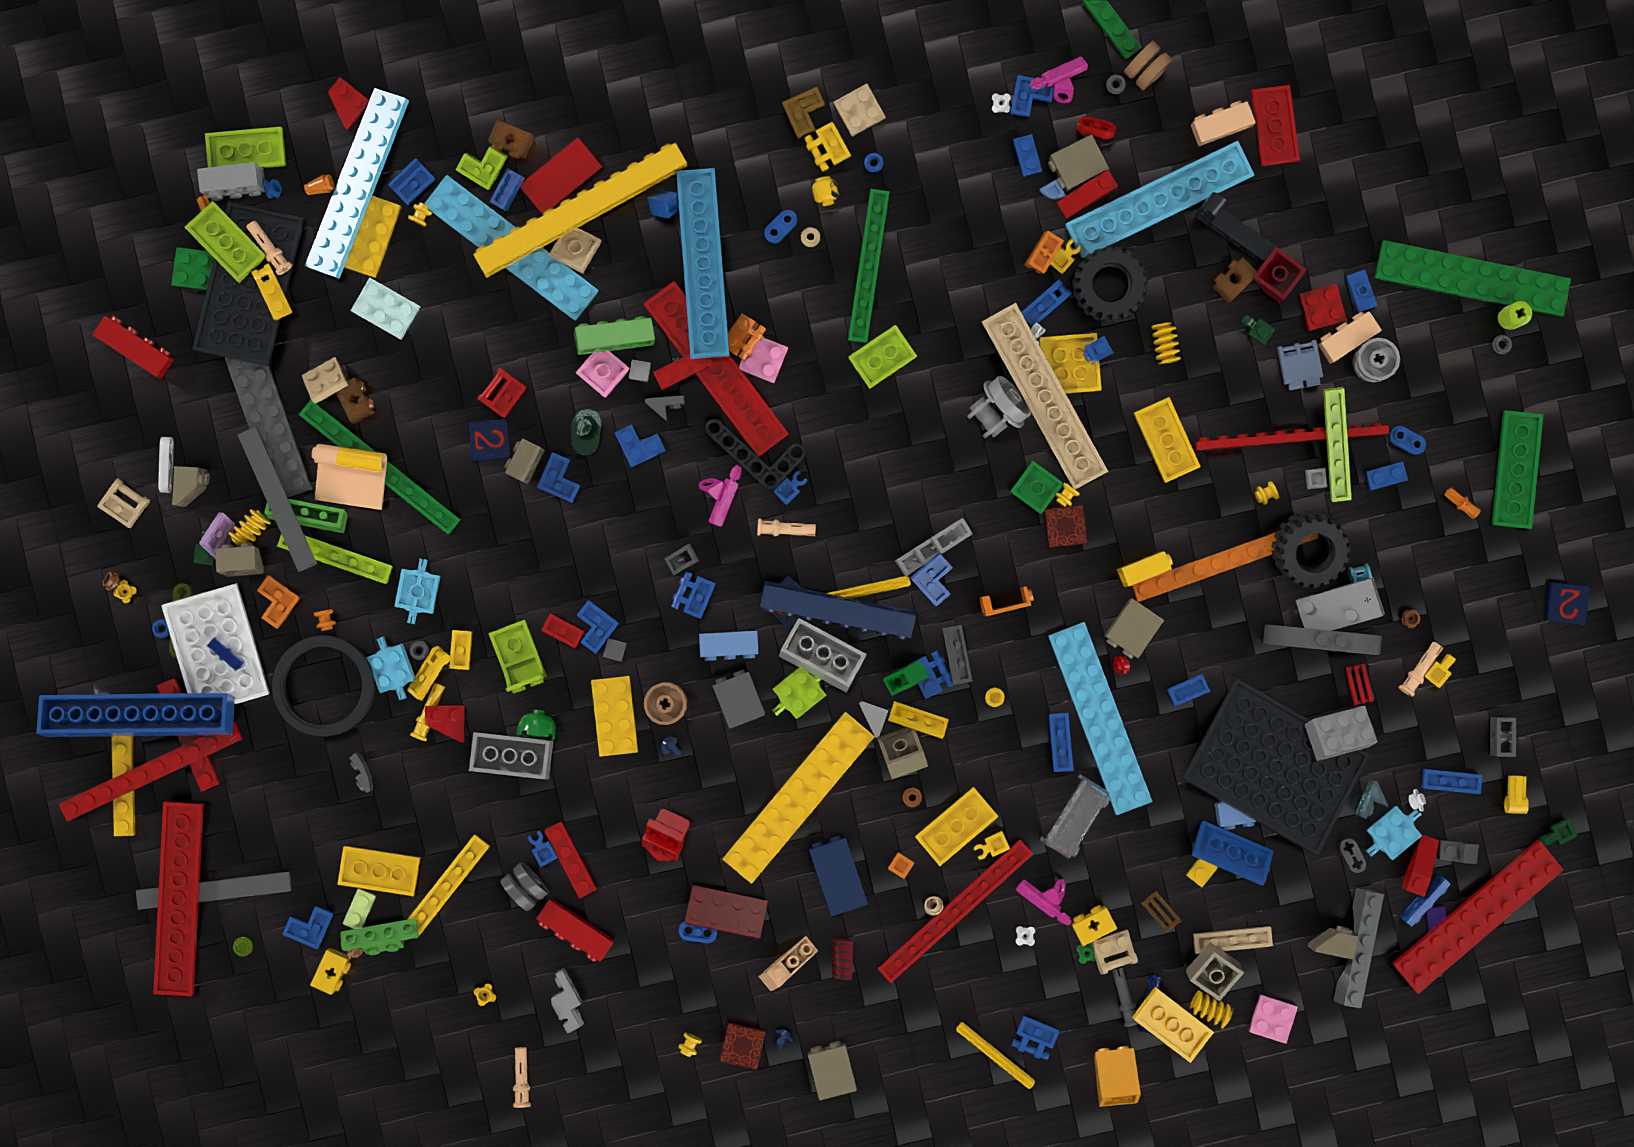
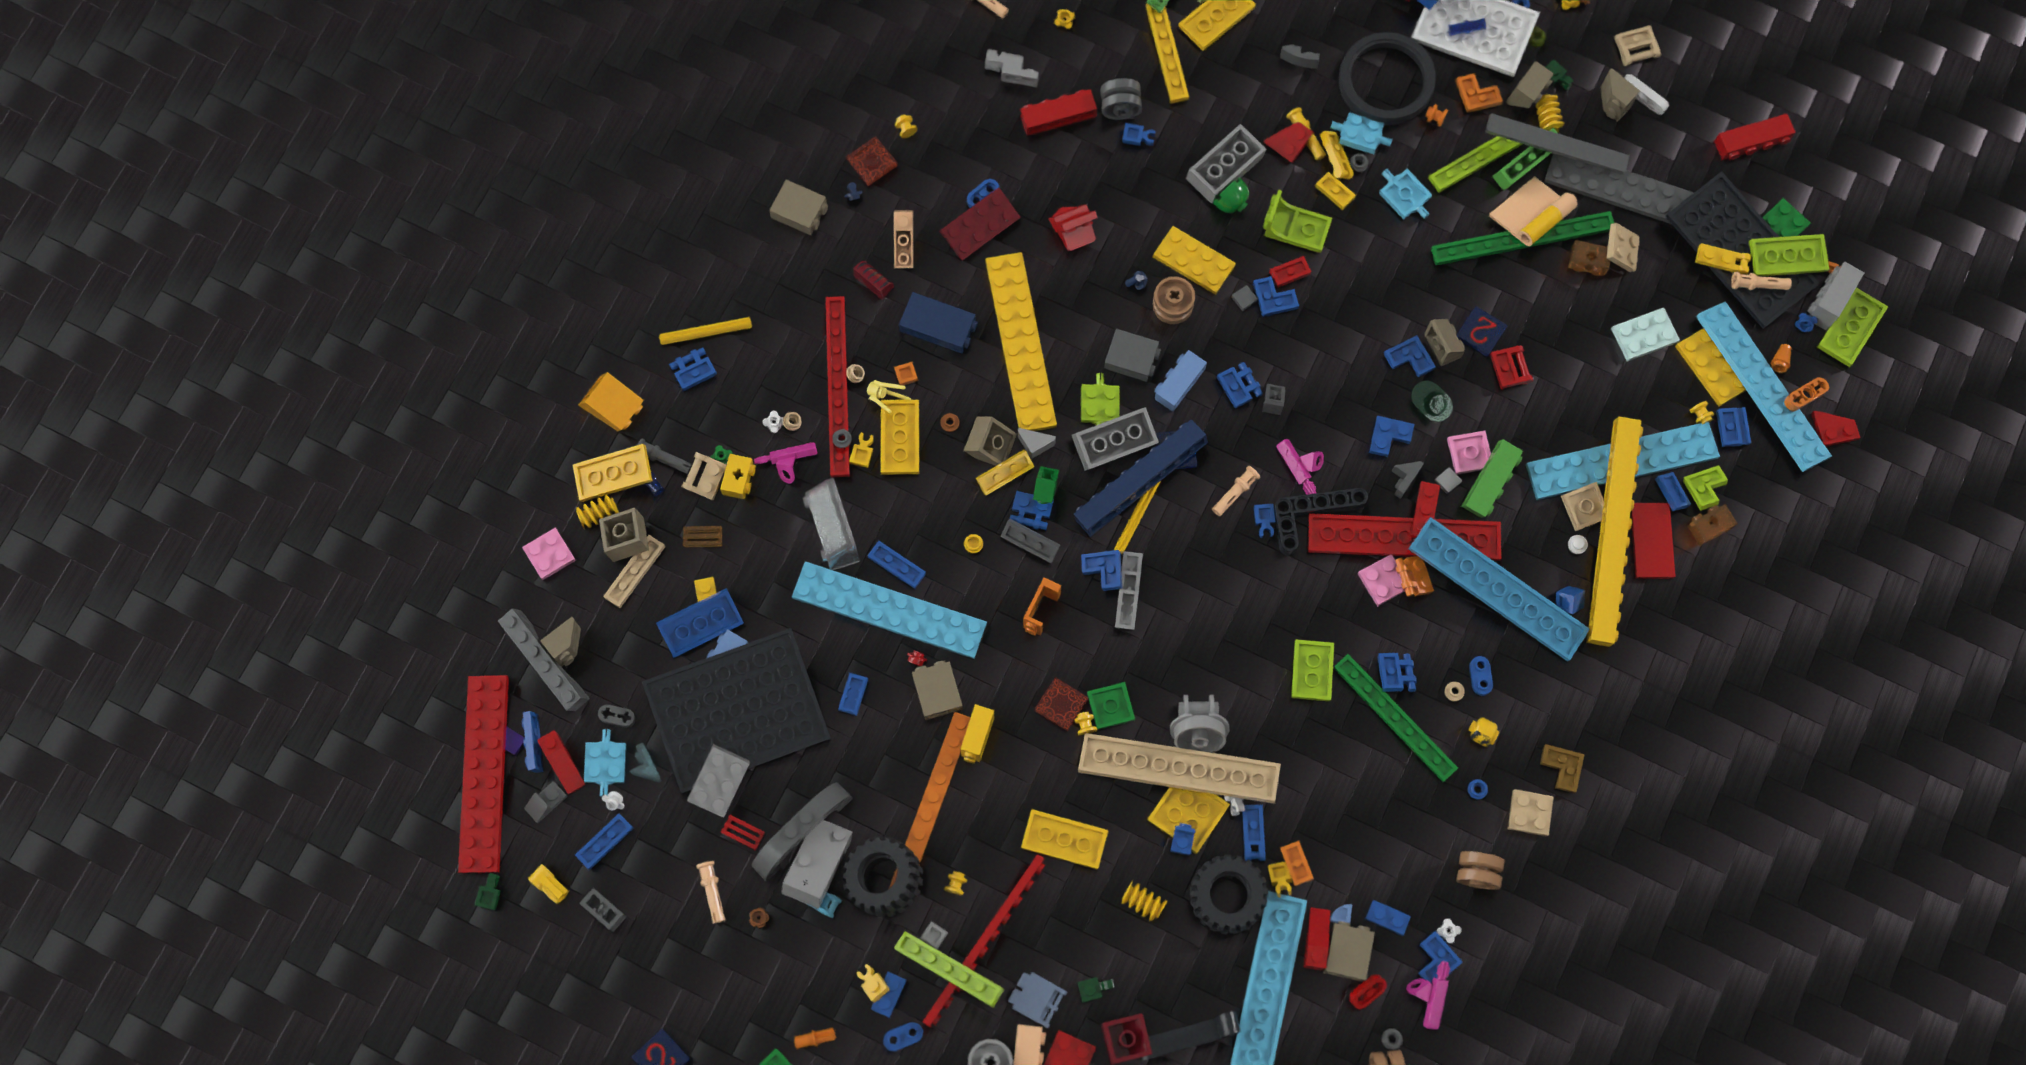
camera: 130 degrees right, 15 degrees down
lavender wing [199,512,235,559] -> none
red plate [544,821,597,899] -> none
yellow plate [804,122,851,172] -> none
clear orange brick [1213,257,1257,303] -> none
yellow plate [1424,654,1456,688] -> none
none -> tan plate [783,412,802,431]
none -> dark grey plate [832,429,852,448]
none -> yellow plate [857,964,890,1003]
none -> light yellow plant [867,380,911,413]
none -> blue plate [1378,653,1417,692]
none -> medium nougat wheel [1456,852,1505,890]
none -> white plate [1568,535,1588,554]
none -> orange beam [1784,377,1829,411]

